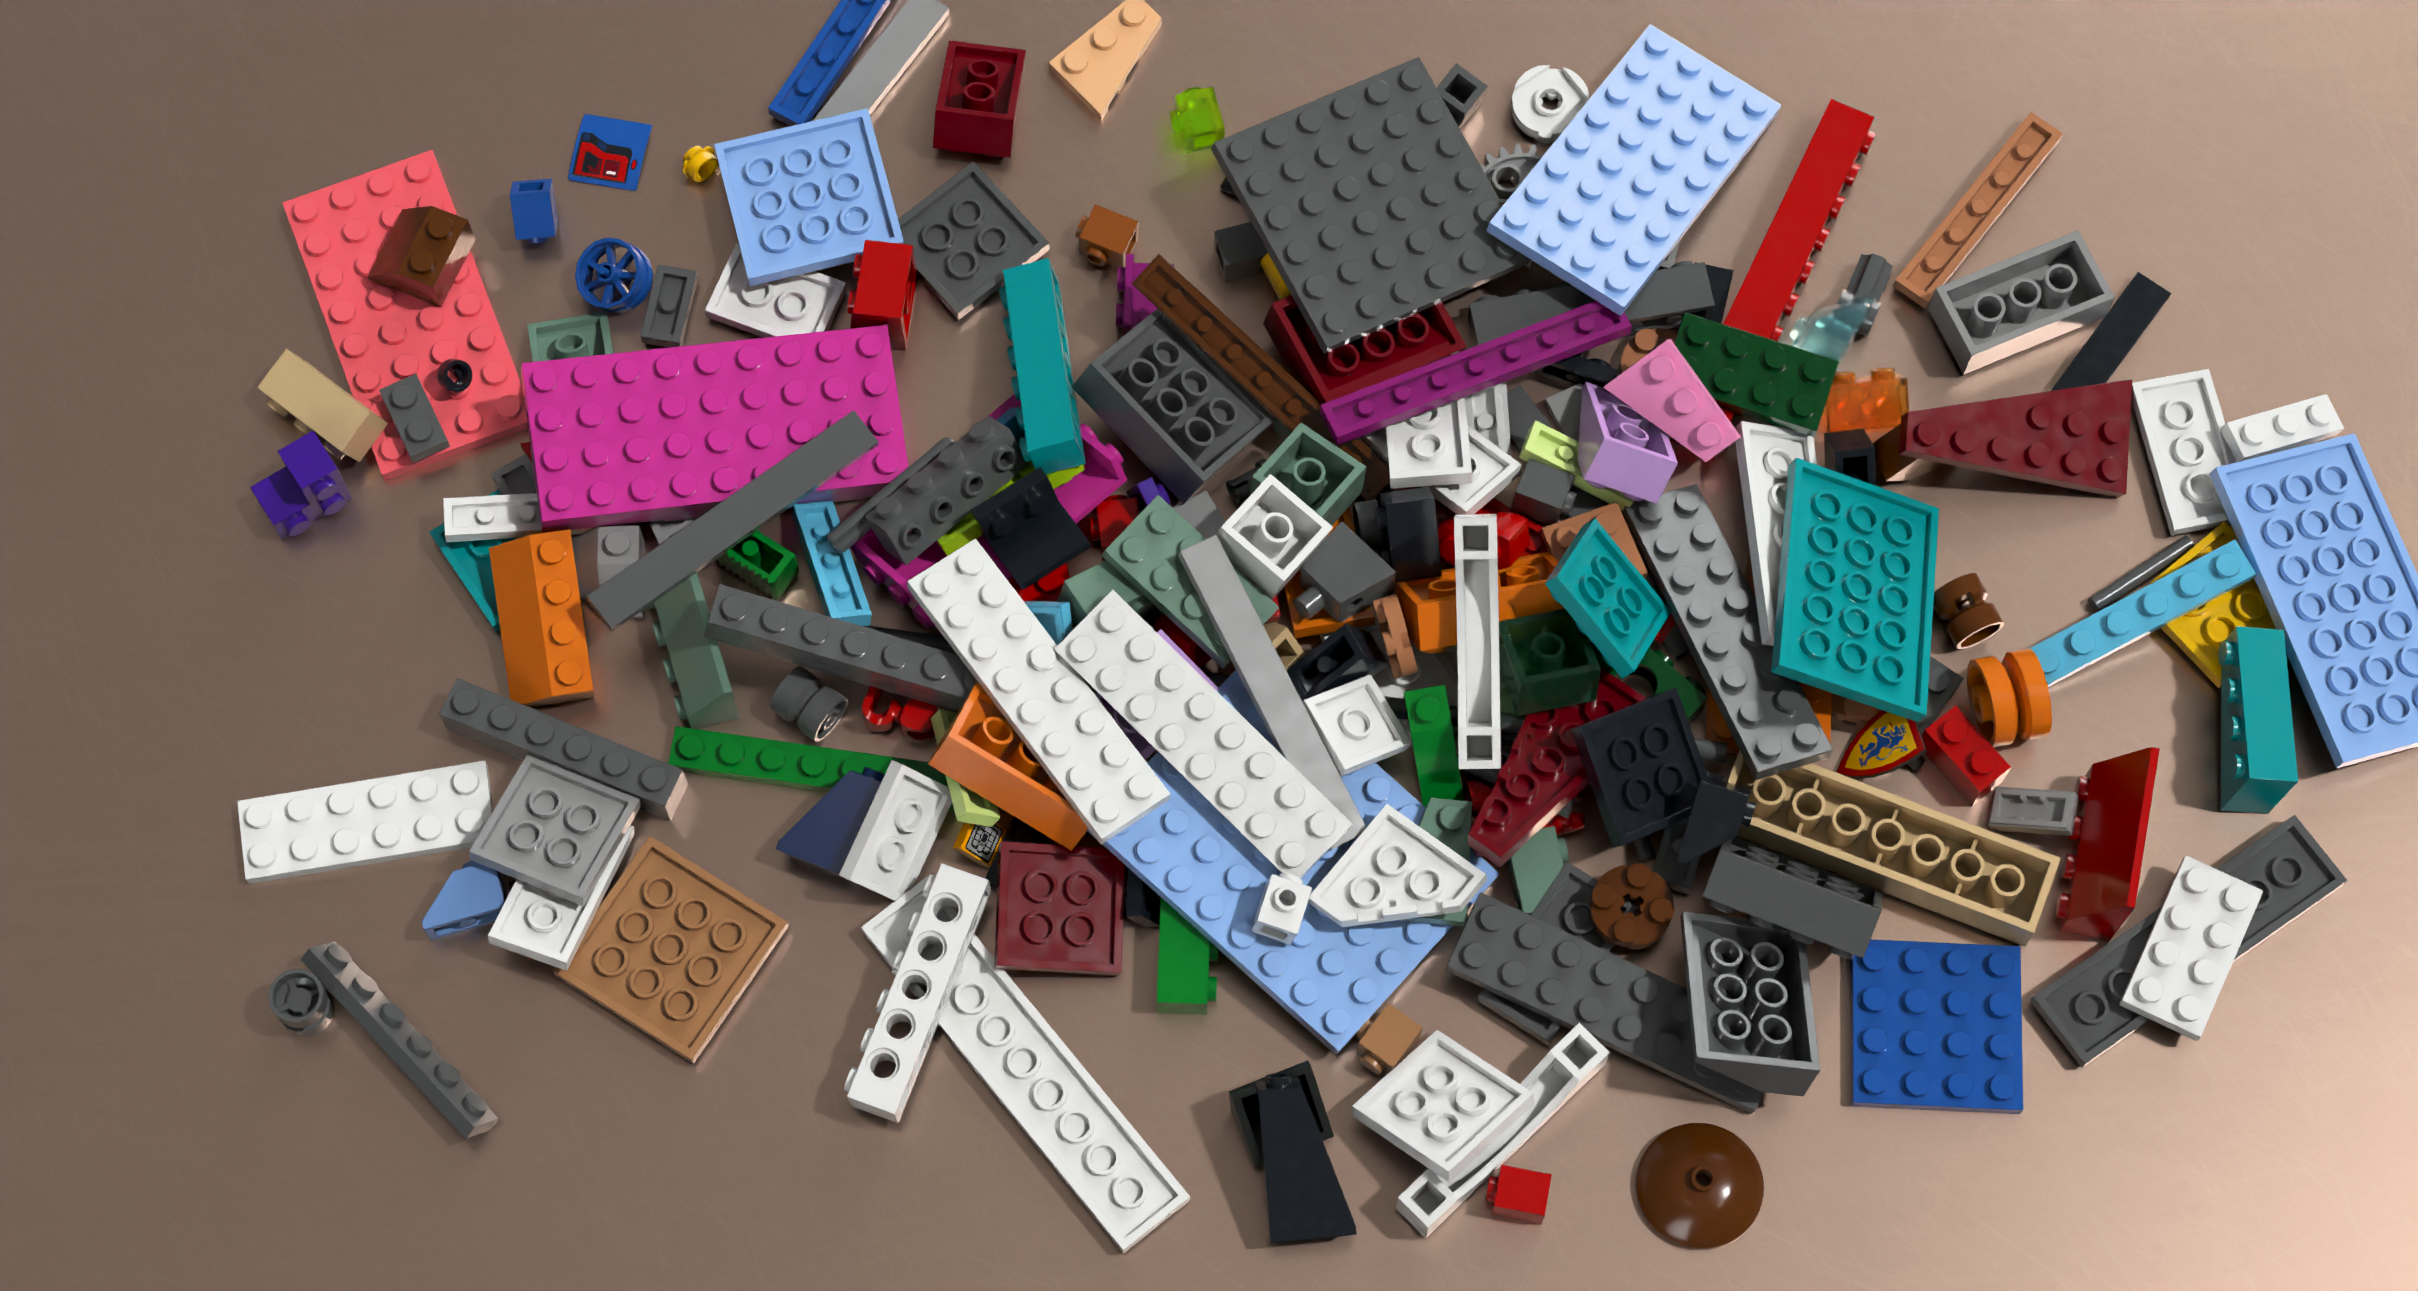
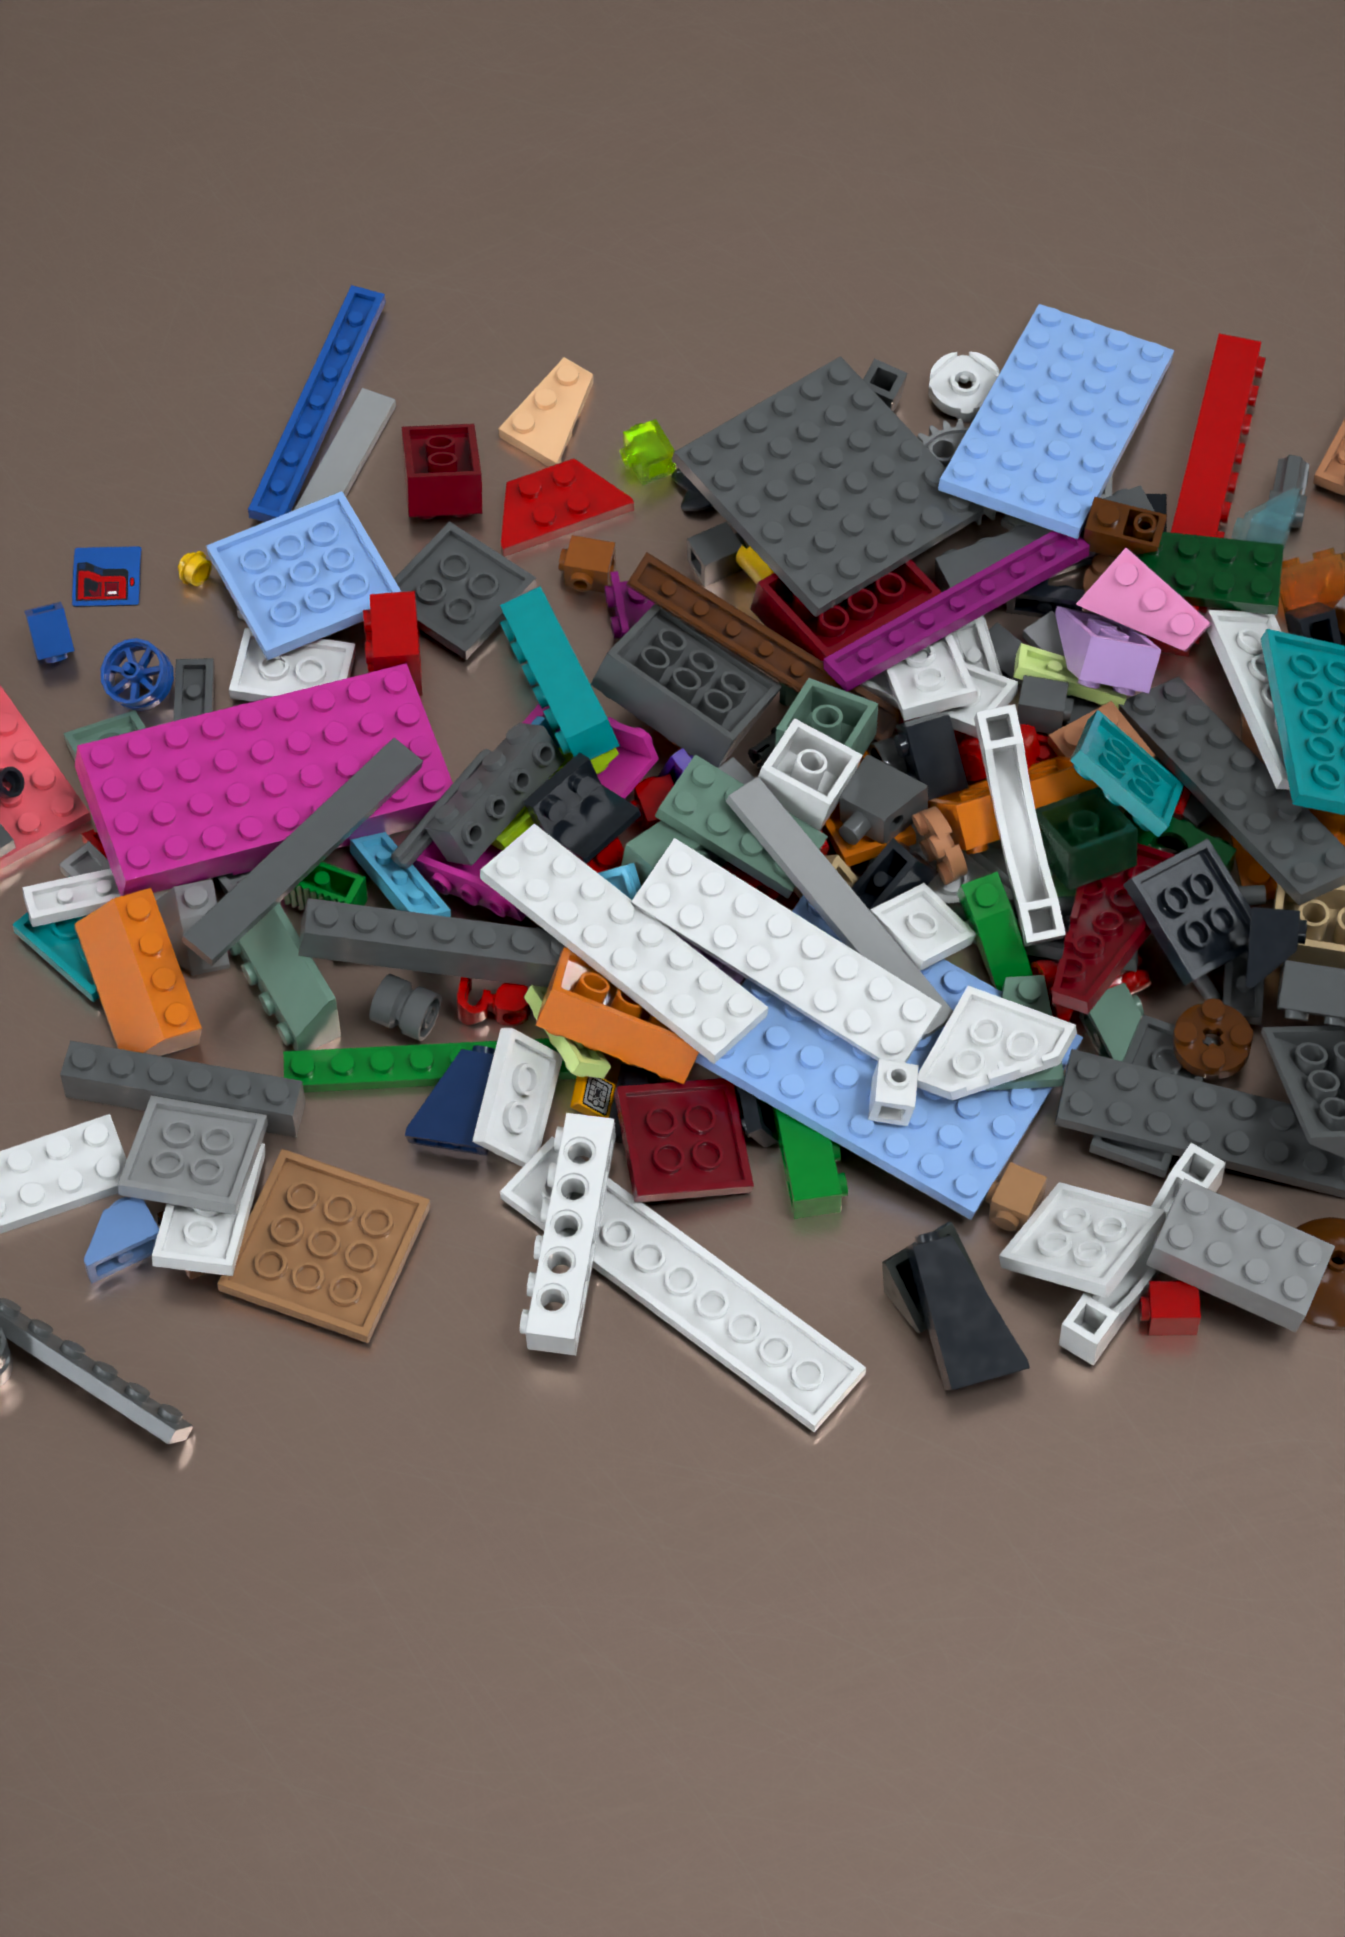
camera: 10 degrees left, 10 degrees down
none -> red wing [501,458,634,557]
none -> reddish brown slope [1083,497,1167,558]
none -> light grey brick [1145,1178,1335,1332]

